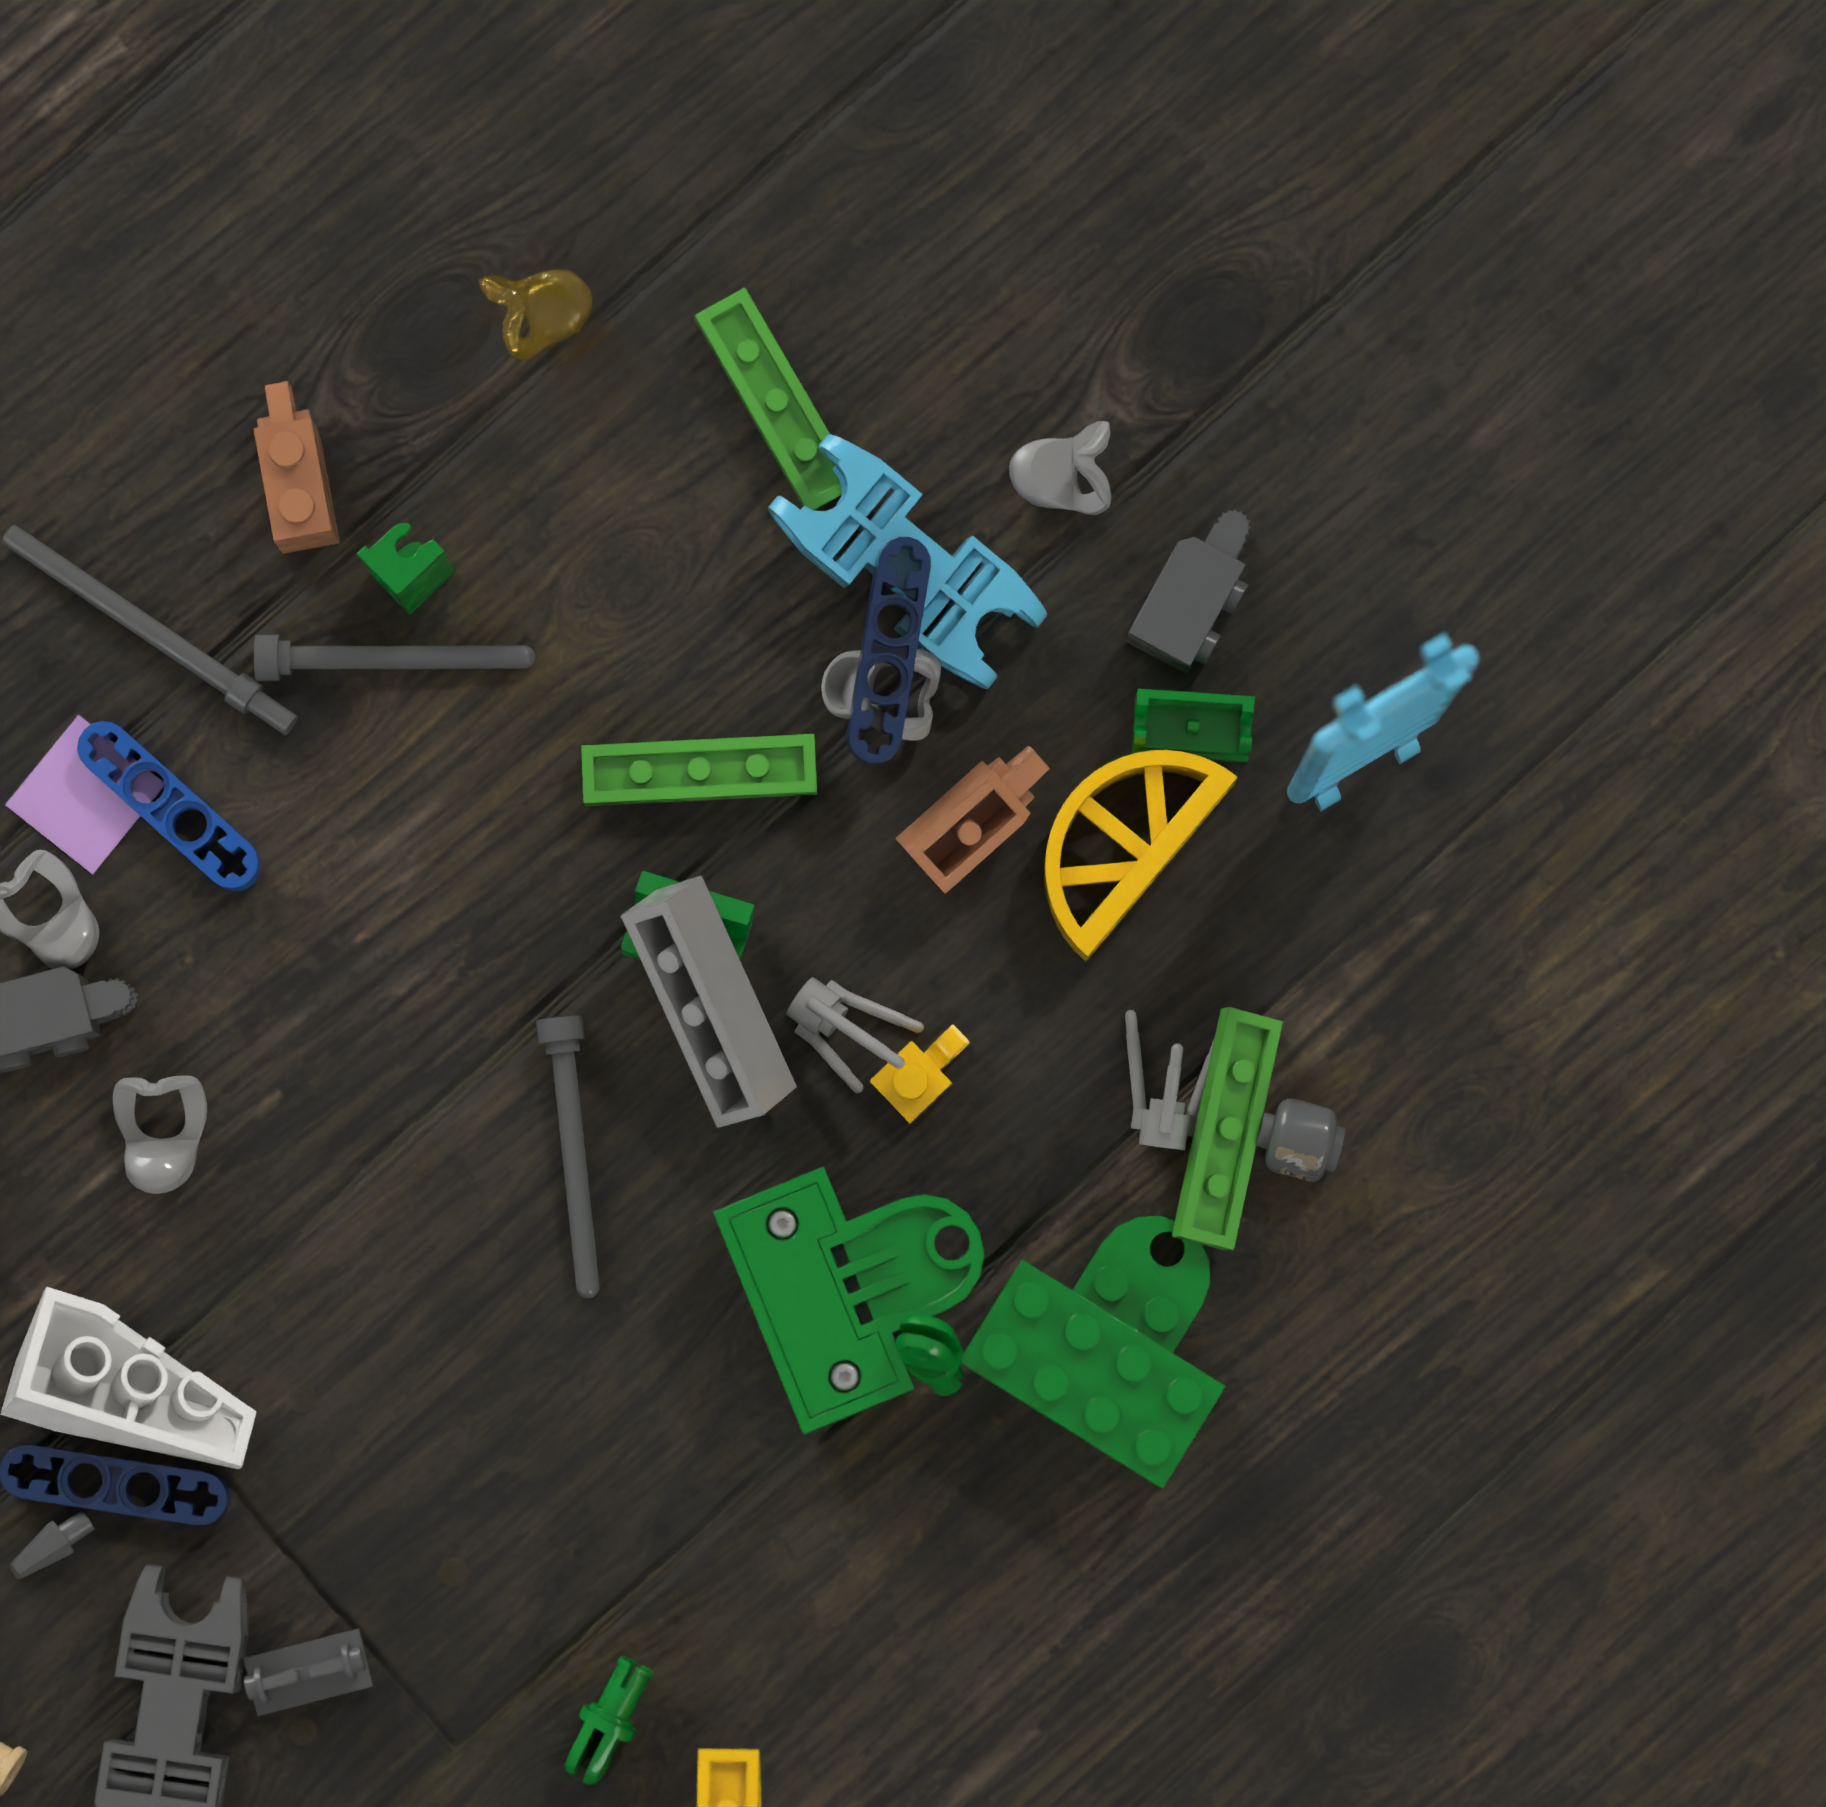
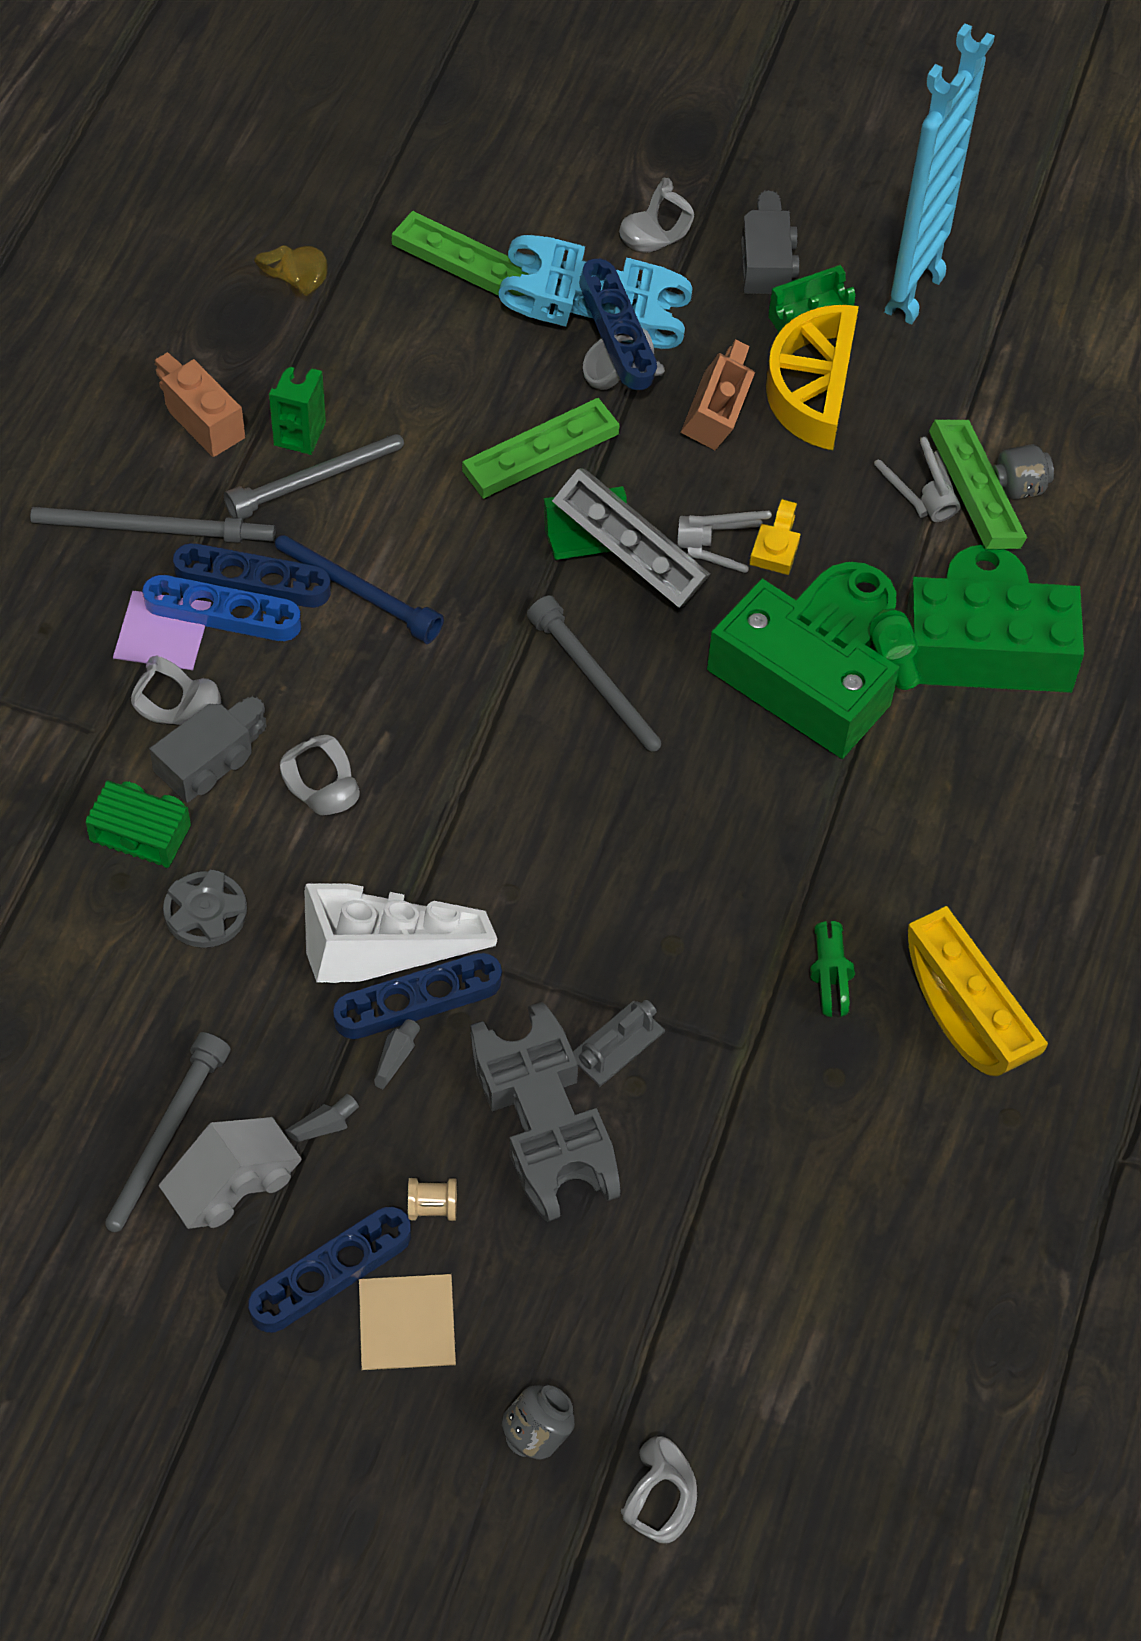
camera: 35 degrees left, 25 degrees down
none -> dark blue beam [173,543,331,608]
none -> dark blue piece [275,535,444,644]

